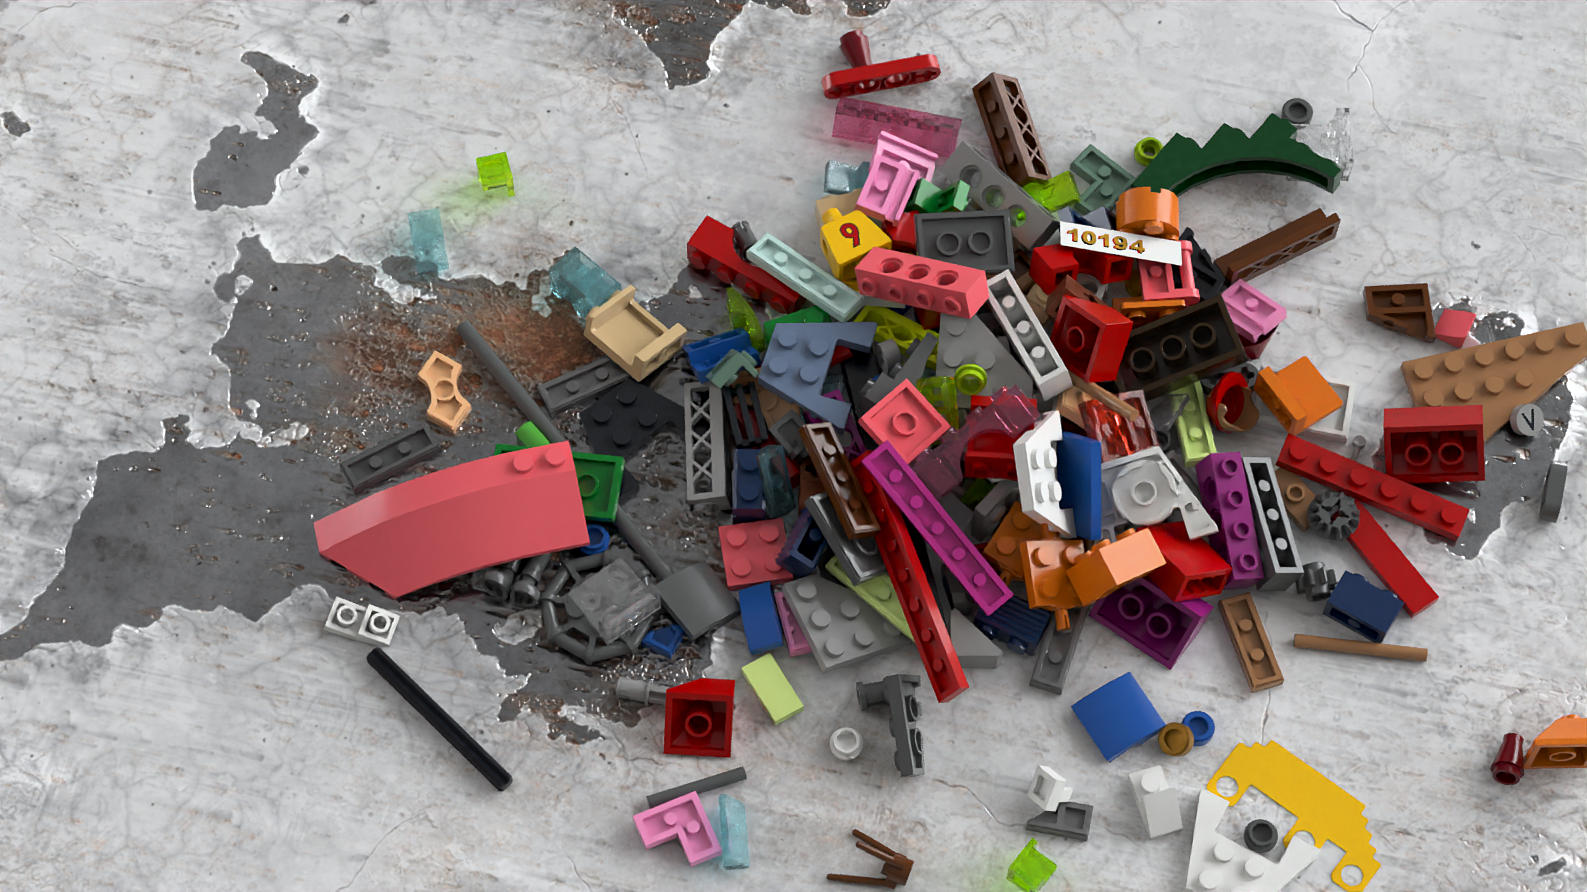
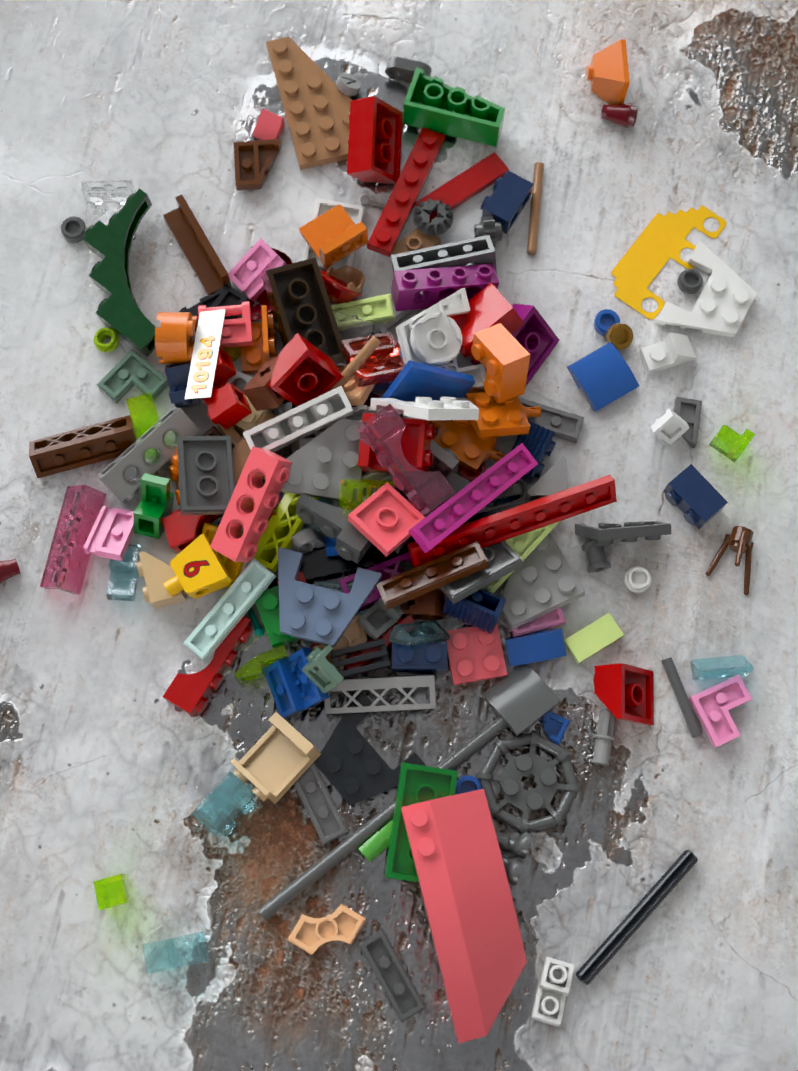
camera: 90 degrees left, 10 degrees up
clear bracket [569,558,661,645] -> none
dark grey pin [731,221,757,262] -> none
red beam [821,54,941,99] -> none
bright pink plate [854,155,920,227] -> none
lime plate [954,364,987,396] -> none
medium nougat tile [1218,592,1284,693] -> none
none -> green wedge [403,67,505,147]
none -> dark blue brick [663,464,728,529]

